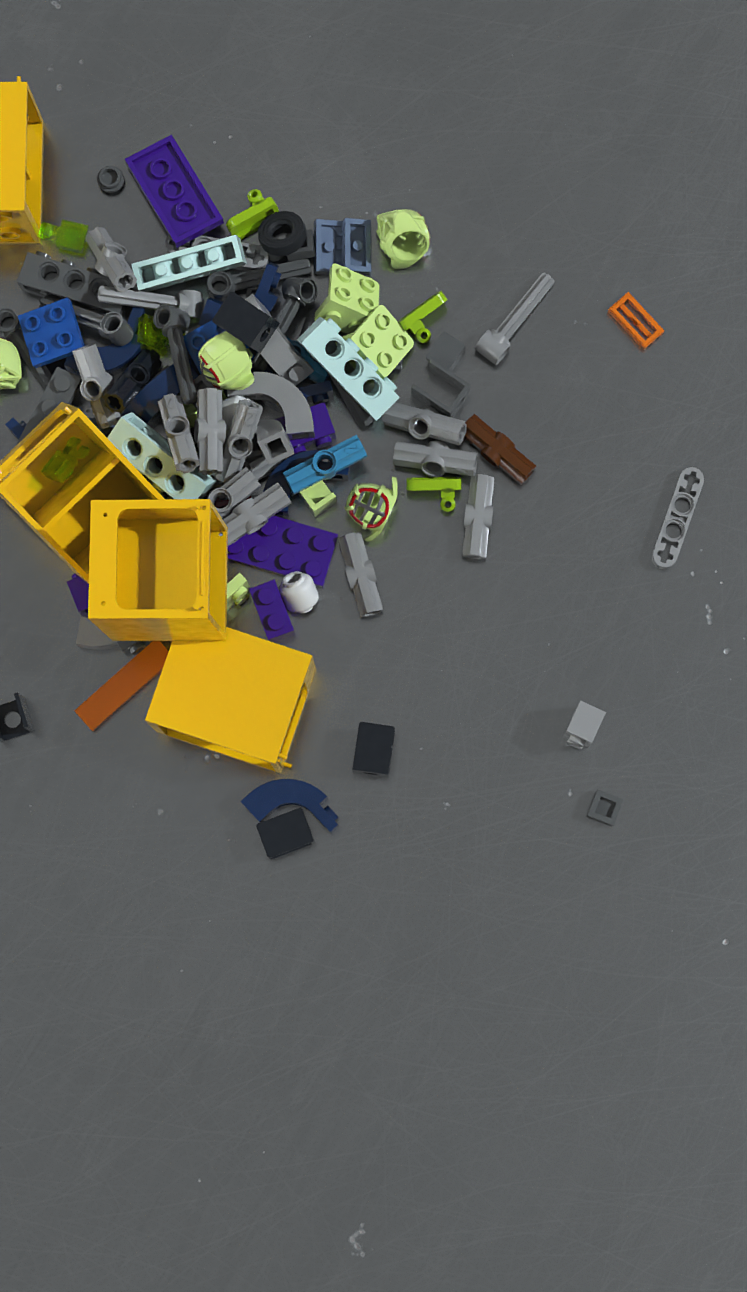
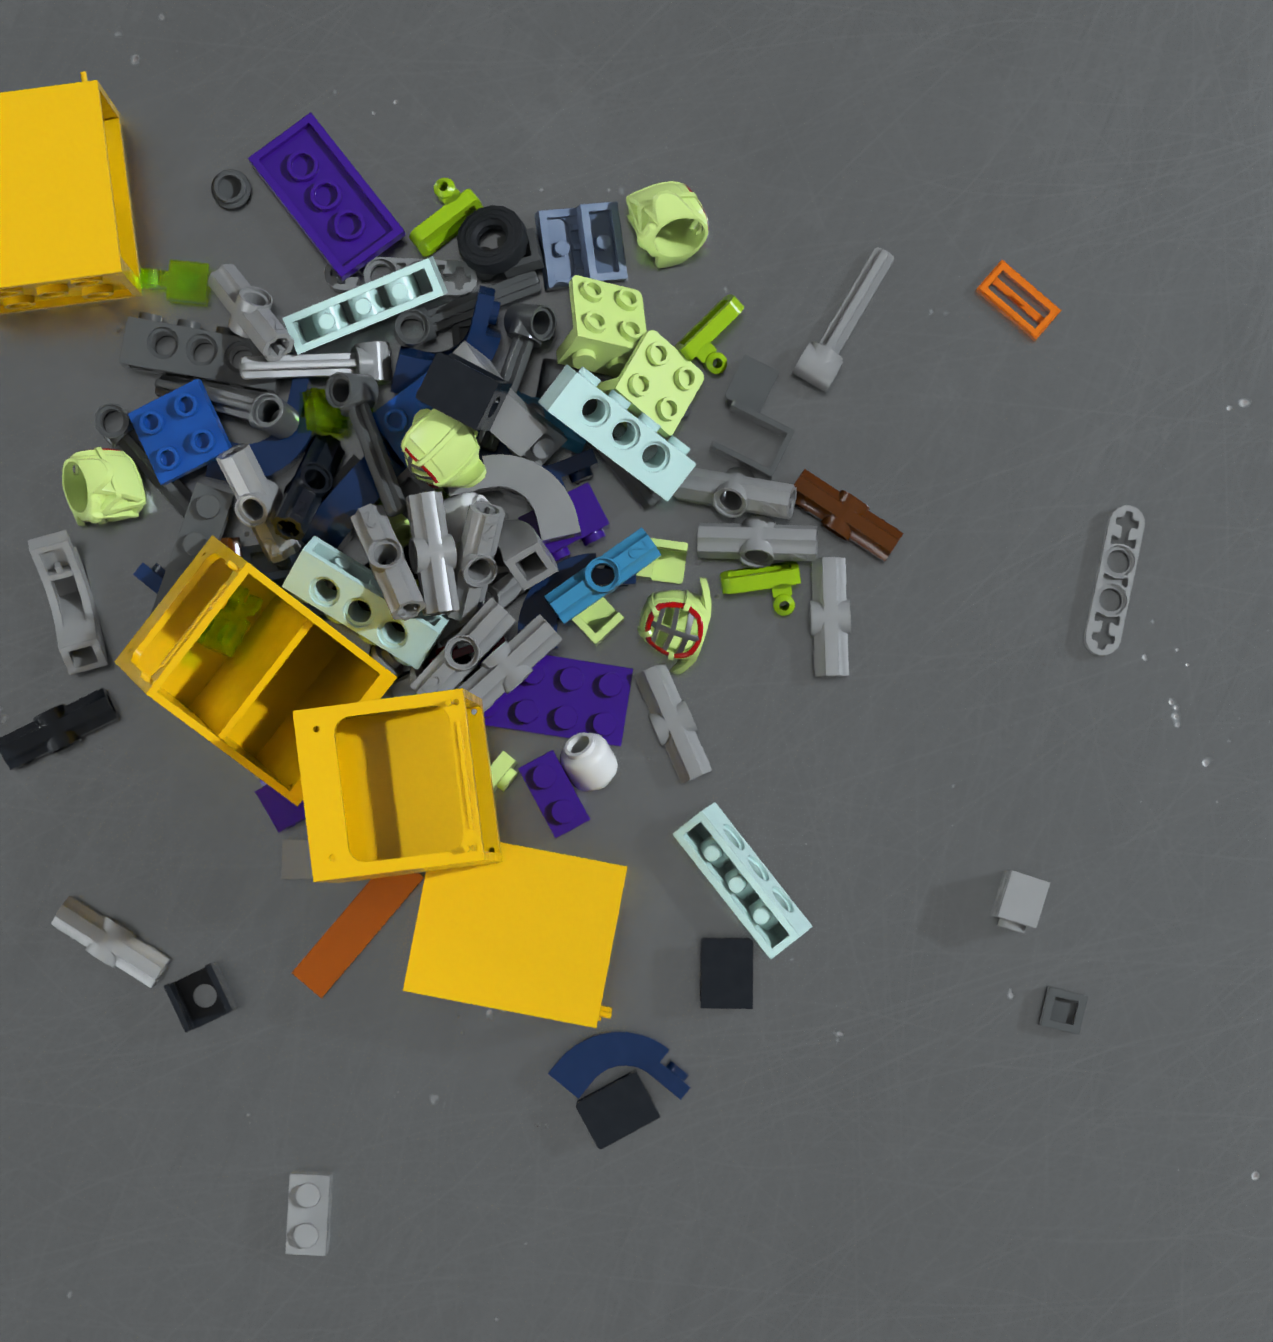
camera: 15 degrees left, 5 degrees up
none -> light grey brick [285,1170,333,1256]
none -> yellowish green panel [636,538,688,584]
none -> light aqua brick [673,802,813,959]

